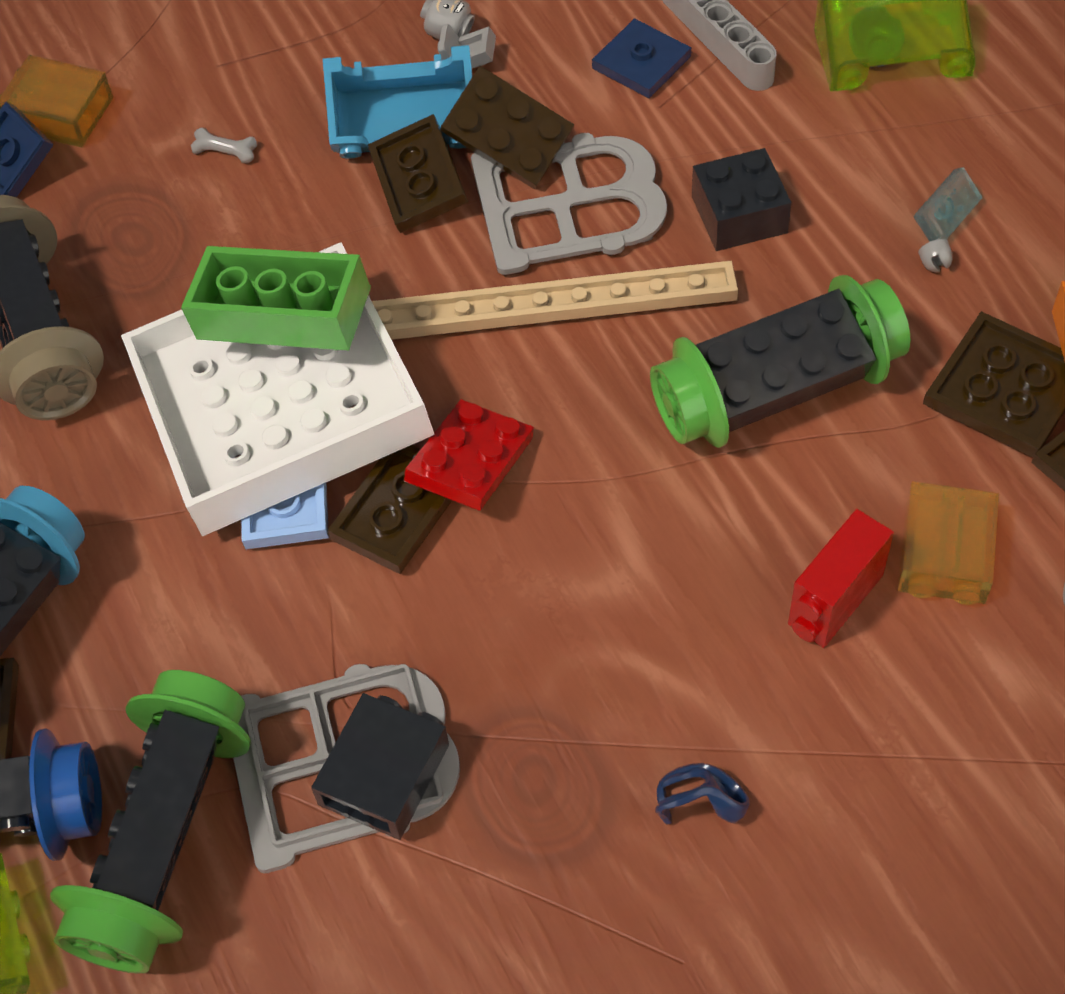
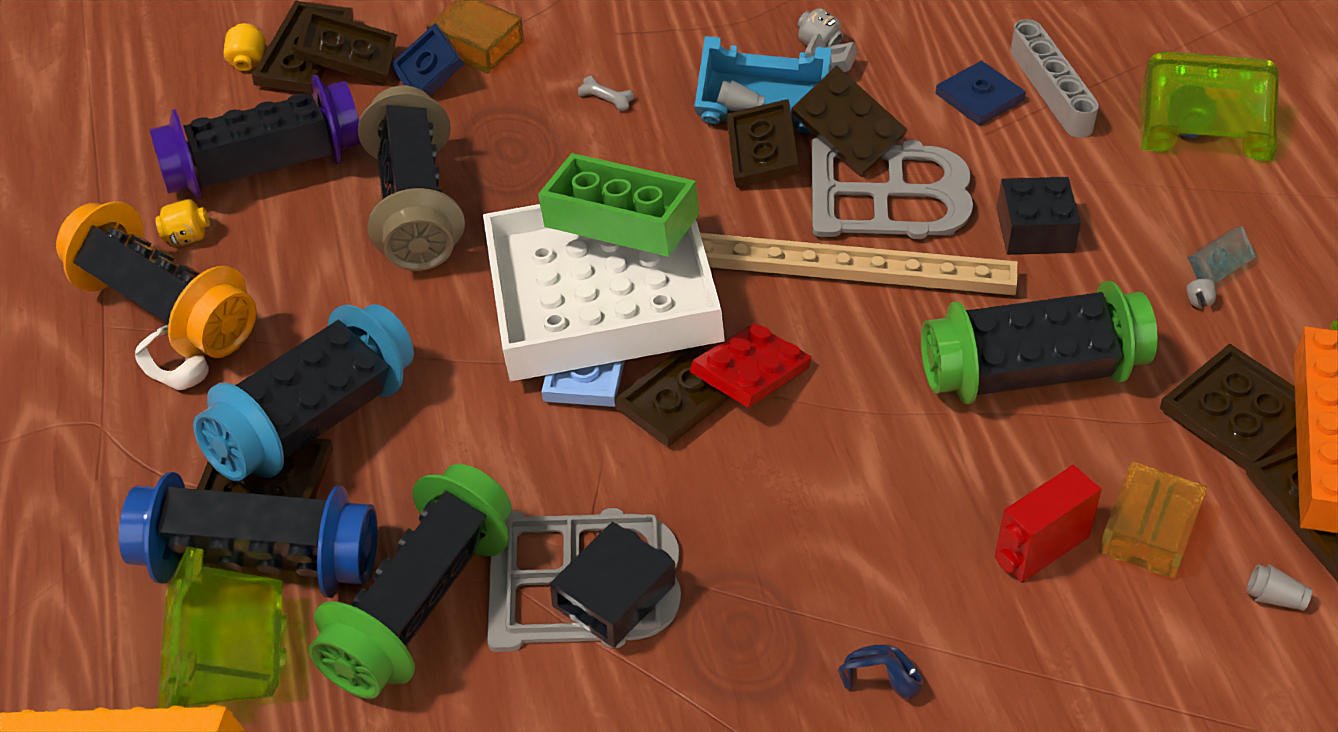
camera: 10 degrees right, 10 degrees down
none -> light grey cone [716,80,765,112]

